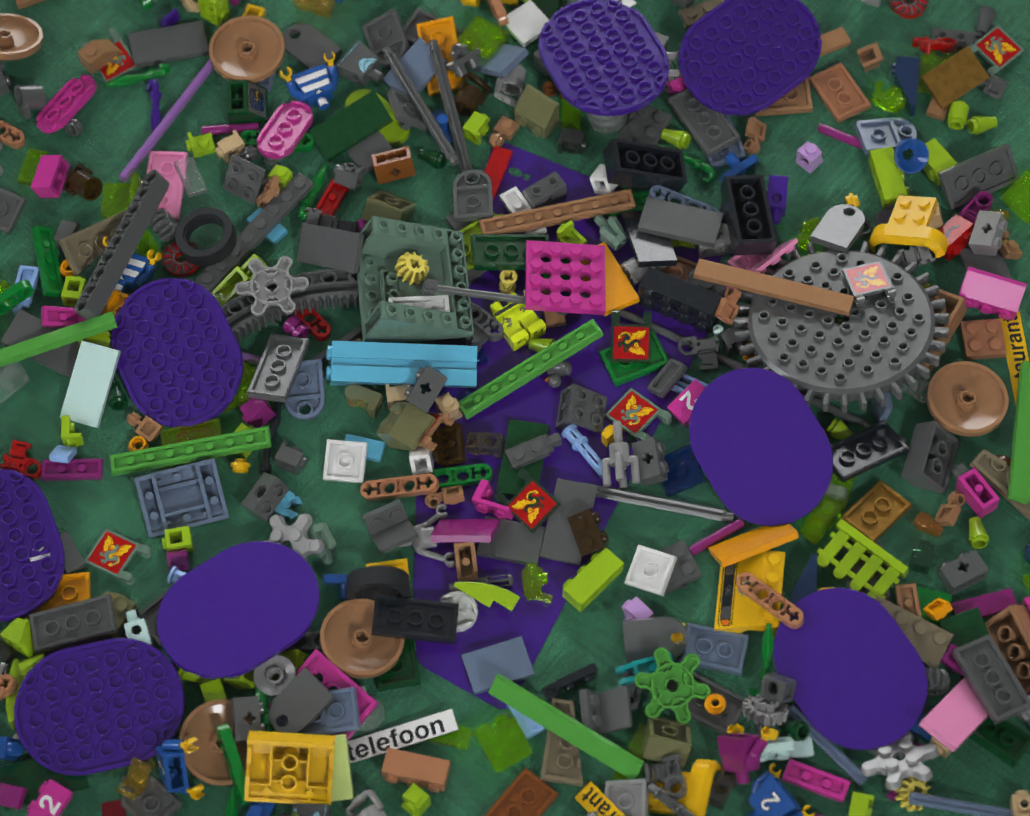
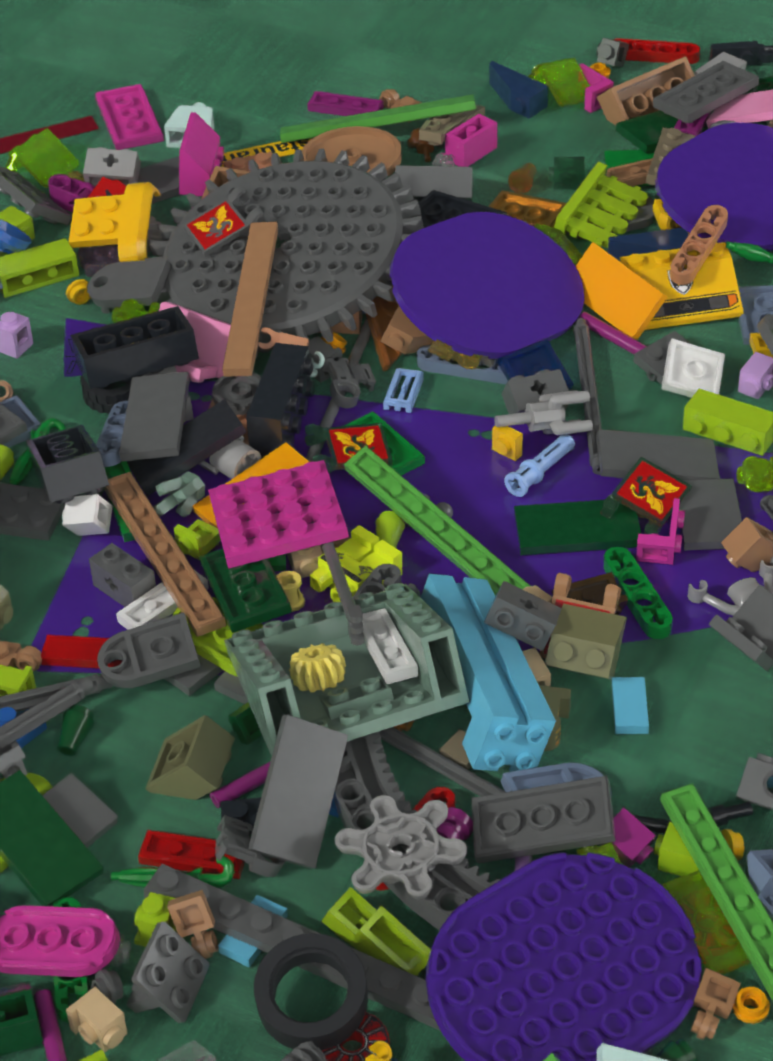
camera: 105 degrees left, 20 degrees down
dark grey brick [275,441,308,475] -> none
white tile [323,439,368,484] -> none
dark grey brick [334,162,366,190] -> none
nougat beam [360,473,440,501] -> none
dark orange brick [371,146,416,184] -> none
white brick [409,446,434,475] -> none
medium nougat plate [425,484,465,508] -> none
magenta tile [430,519,501,543] -> none
clear smoke leg [465,432,505,459] -> none
dark grey hinge [505,433,562,470] -> none
dark grey bracket [556,384,607,434] -> none
pearl dark grey brick [558,127,588,154] -> none
dark brown bracket [567,508,609,556] -> none
flag [605,388,672,441] -> none
dark grey tile [646,358,688,399] -> none
dark pink brick [667,379,705,427] -> none
blue tile [720,152,759,183] -> none
light orange plate [923,597,953,621] -> none
medium nougat plate [934,491,965,526] -> none
dark grey brick [938,549,989,595] -> none
magenta tile [951,588,1017,618] -> none
lime cone [969,517,989,549] -> none

